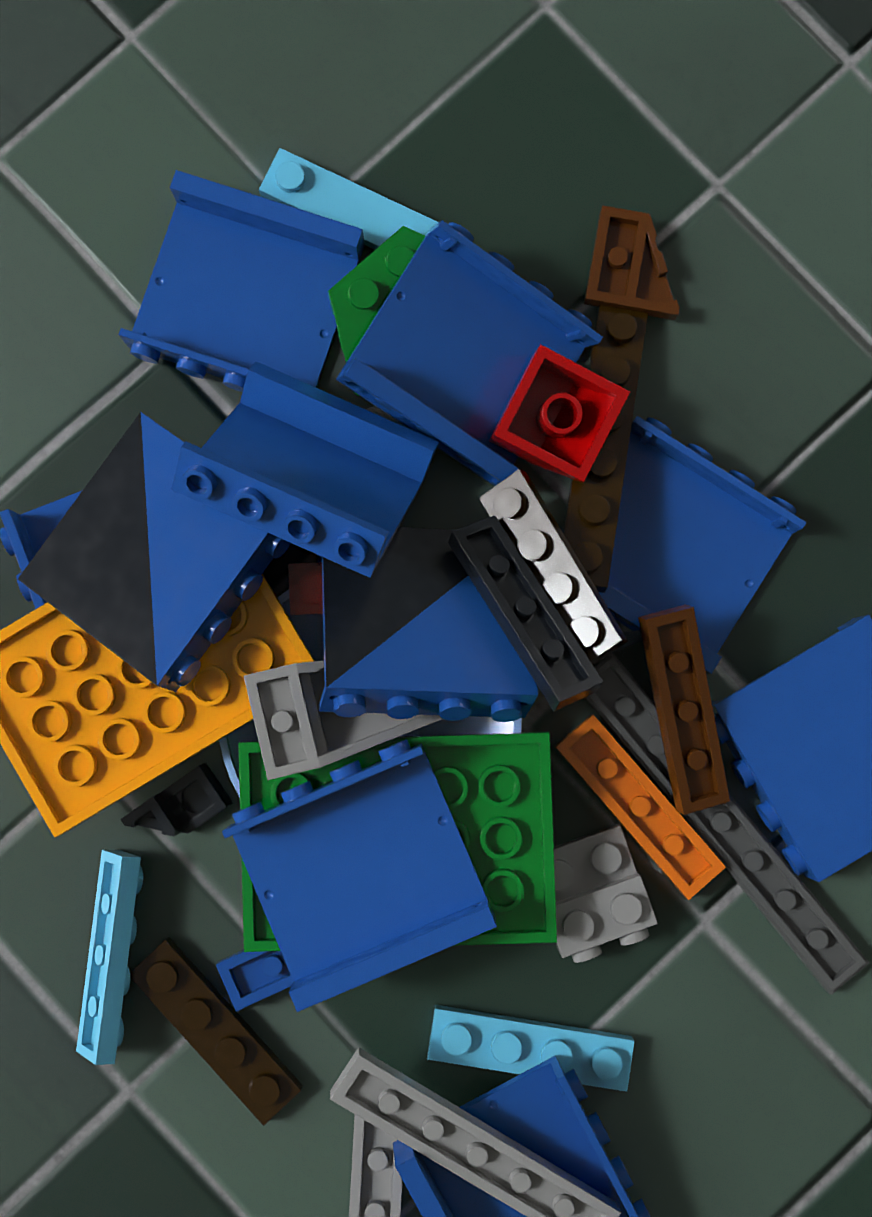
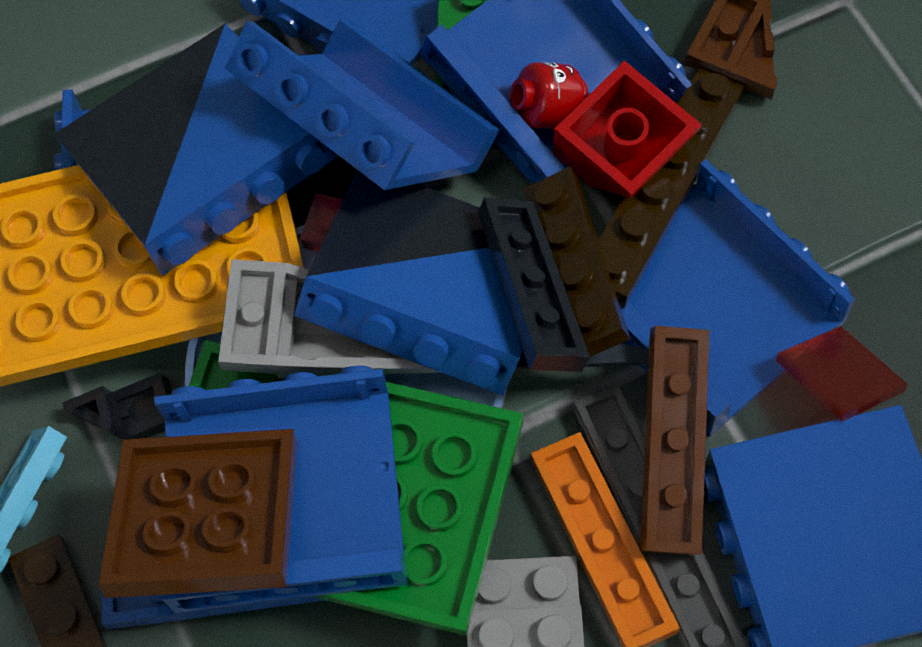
camera: 25 degrees right, 20 degrees down
none -> reddish brown plate [98,429,297,598]
none -> red head [509,62,589,129]
none -> clear red piece [776,326,908,422]

